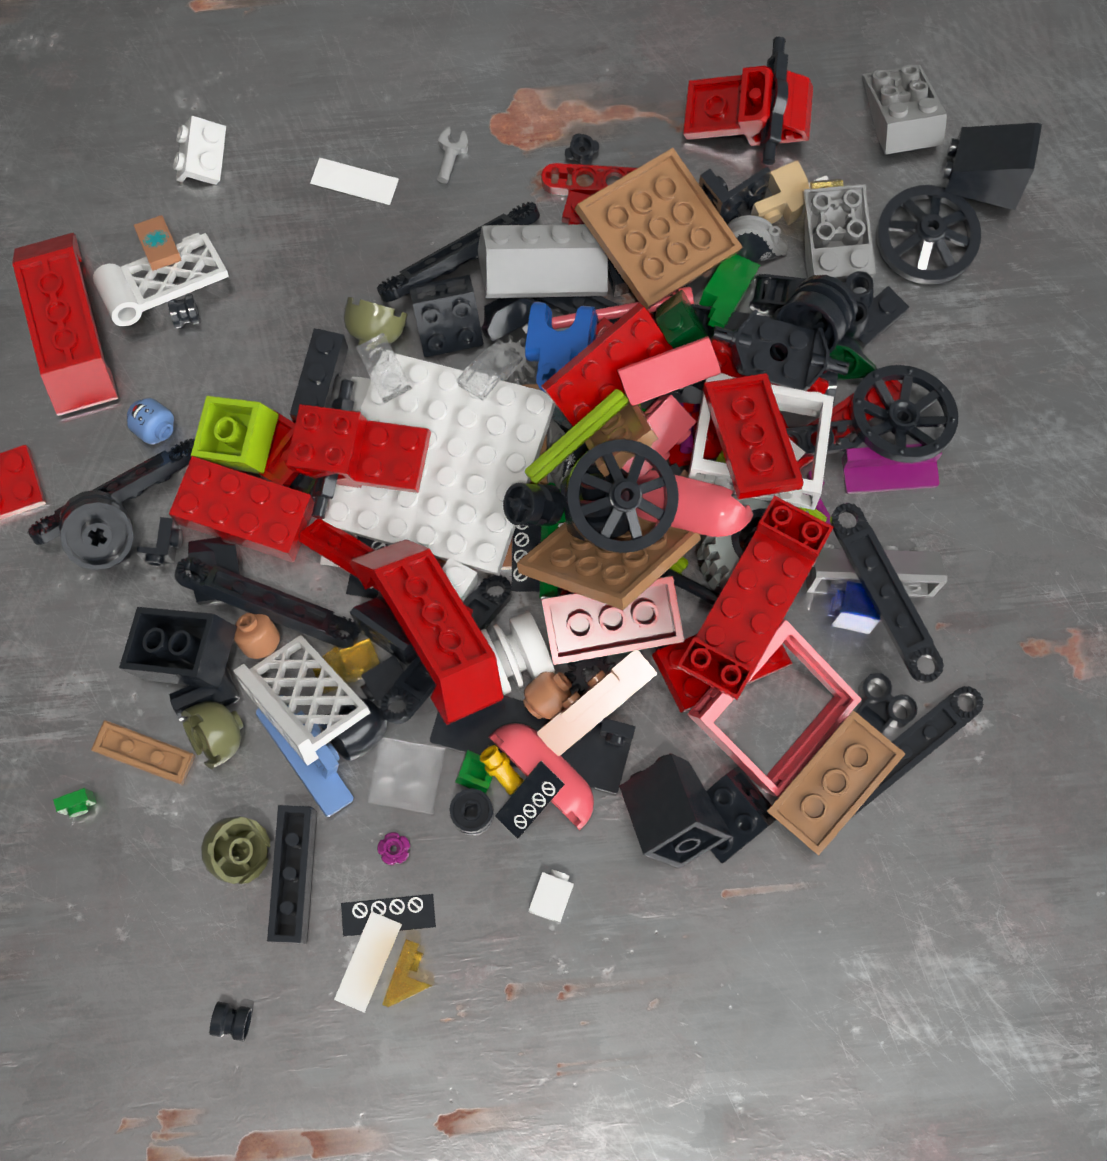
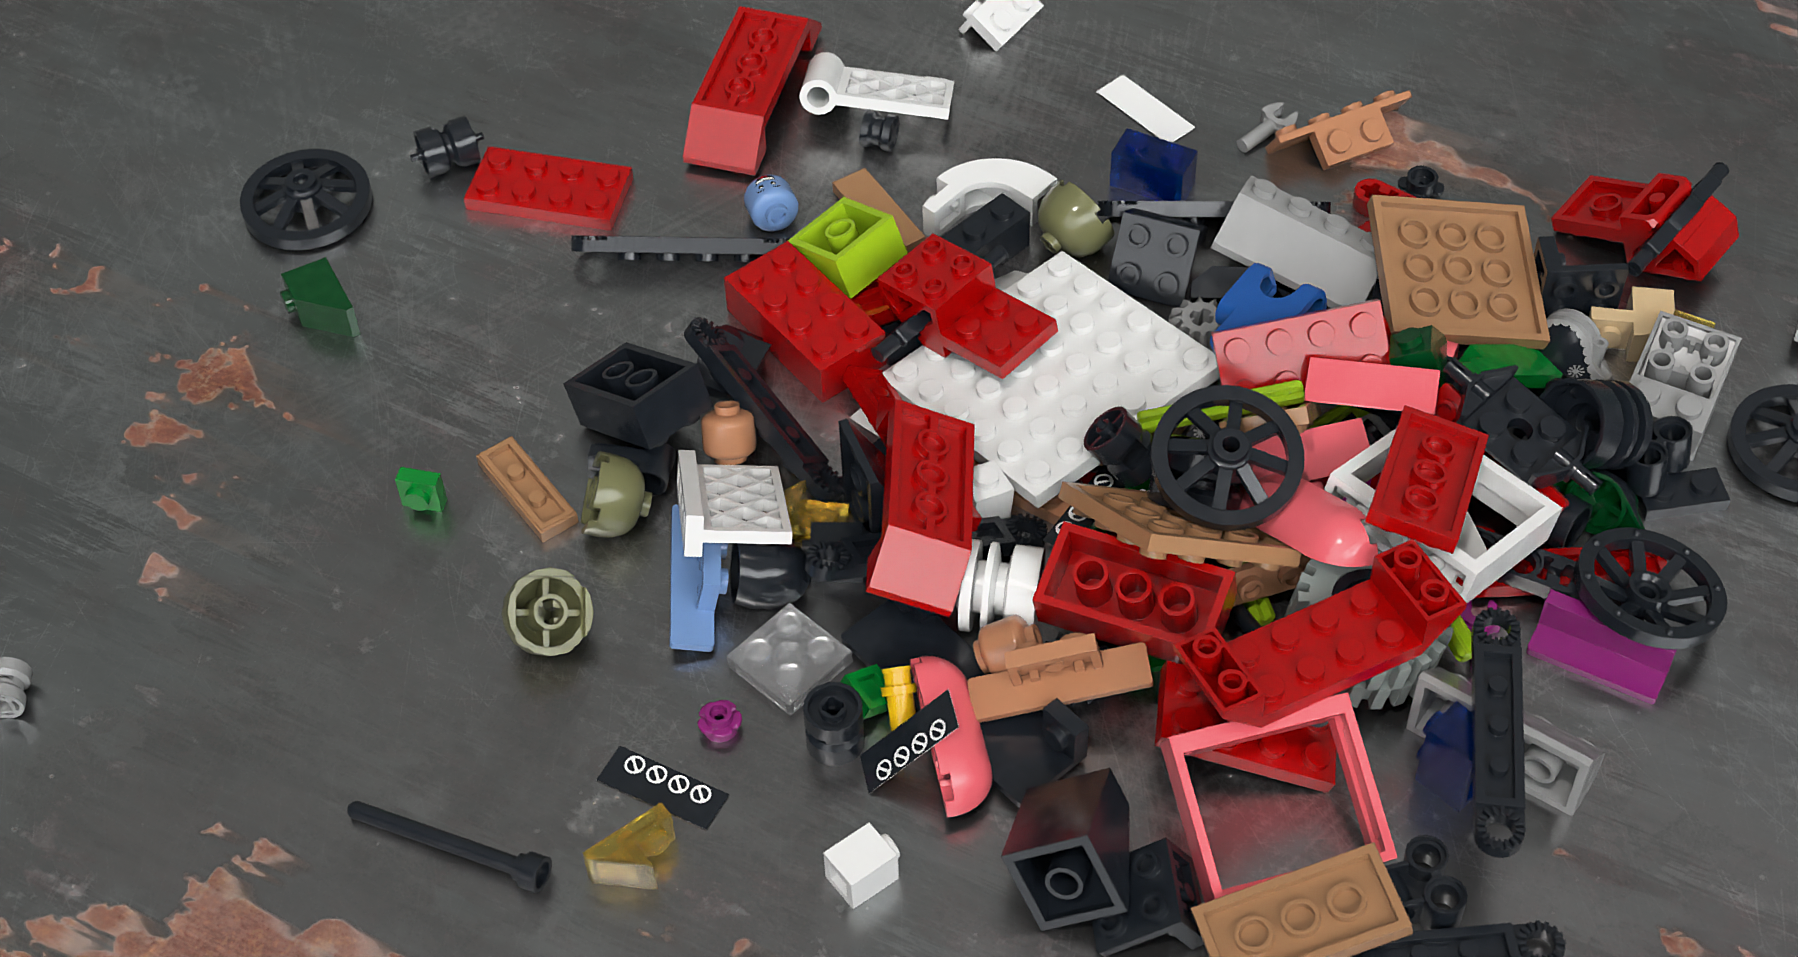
camera: 35 degrees right, 25 degrees down
black wheel [58,490,134,570] -> none
nougat tile [134,215,182,271] -> none
black bracket [137,517,183,566] -> none
black wheel [209,1001,252,1042] -> none
black brick [267,805,317,944] -> none
white sticker [334,911,402,1013] -> none
clear plate [356,333,412,403] -> none
clear slope [456,342,523,401] -> none
none -> black piece [347,801,552,893]
none -> medium nougat tile [832,168,926,253]
none -> white arch [922,158,1057,236]
none -> clear blue brick [1110,128,1198,201]
none -> nougat bracket [1265,90,1412,170]

